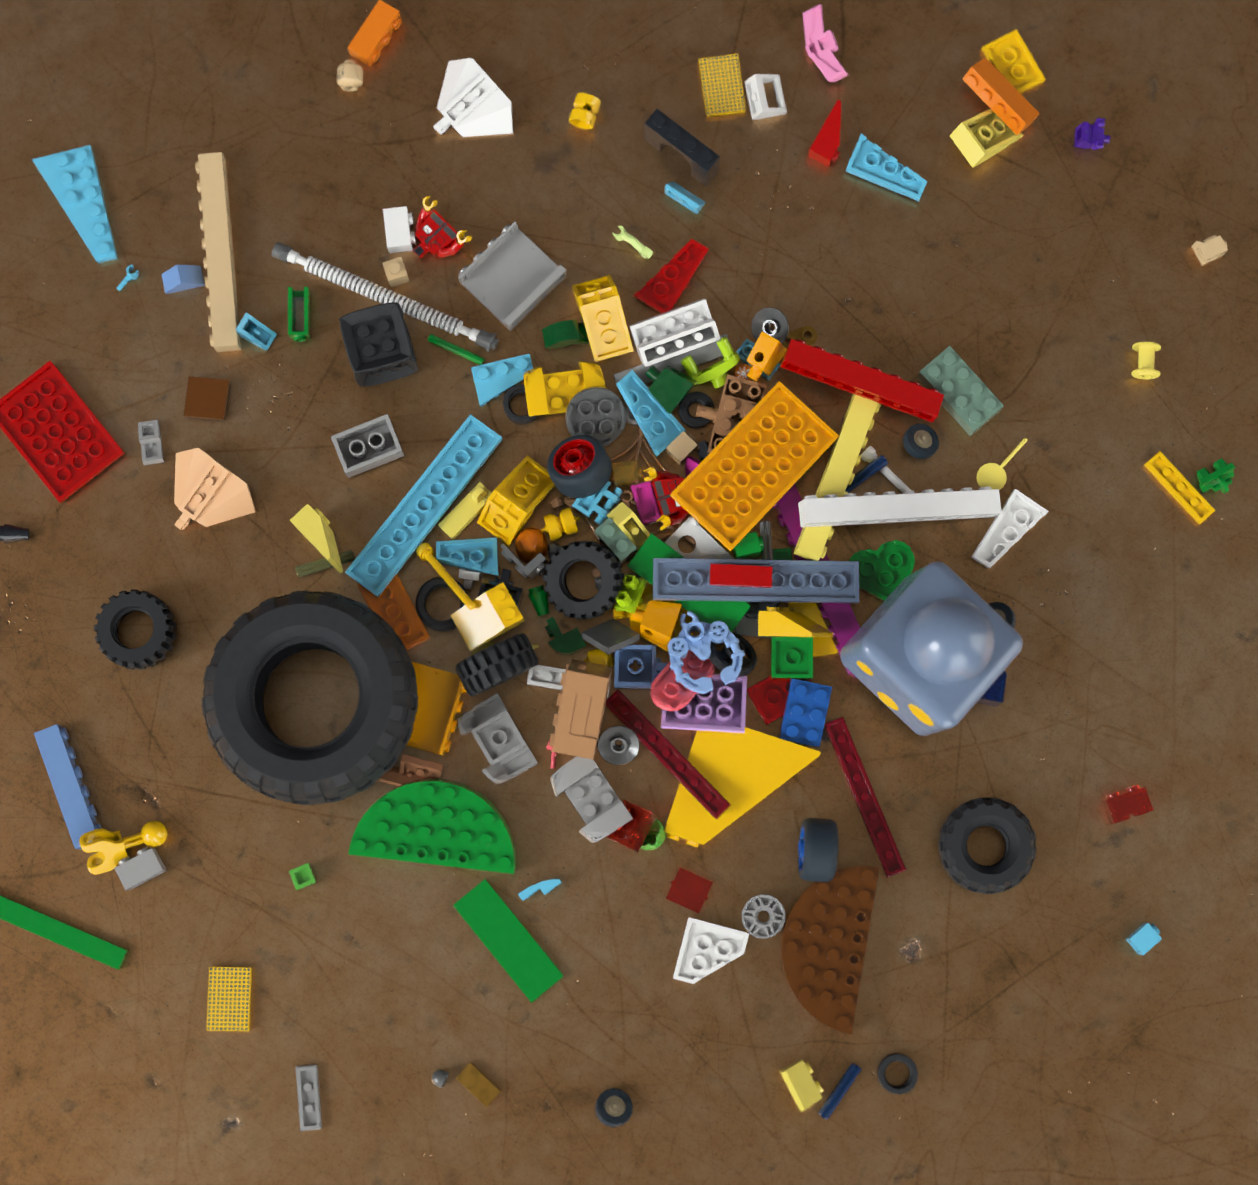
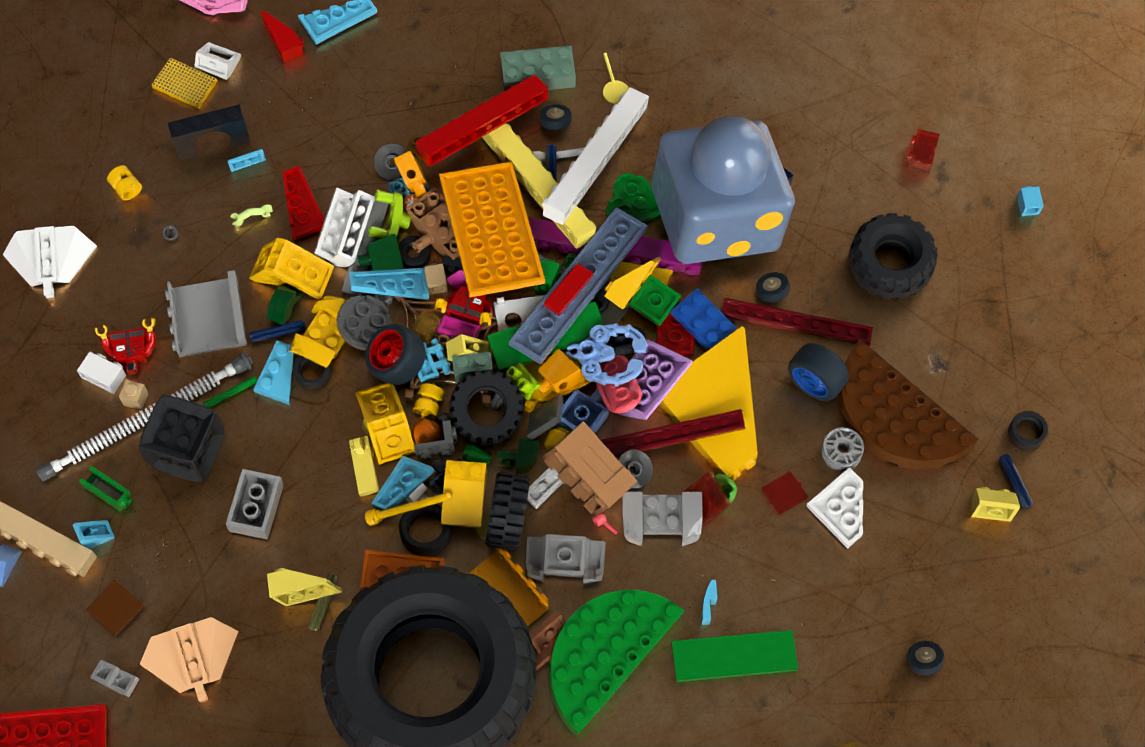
camera: 60 degrees left, 15 degrees down
medium azure plate [345,414,503,597] -> none
white wing [971,489,1049,568] -> none
none -> dark grey hinge [163,225,179,241]
none -> dark blue axle [249,320,306,342]
none -> black wheel [756,272,790,302]

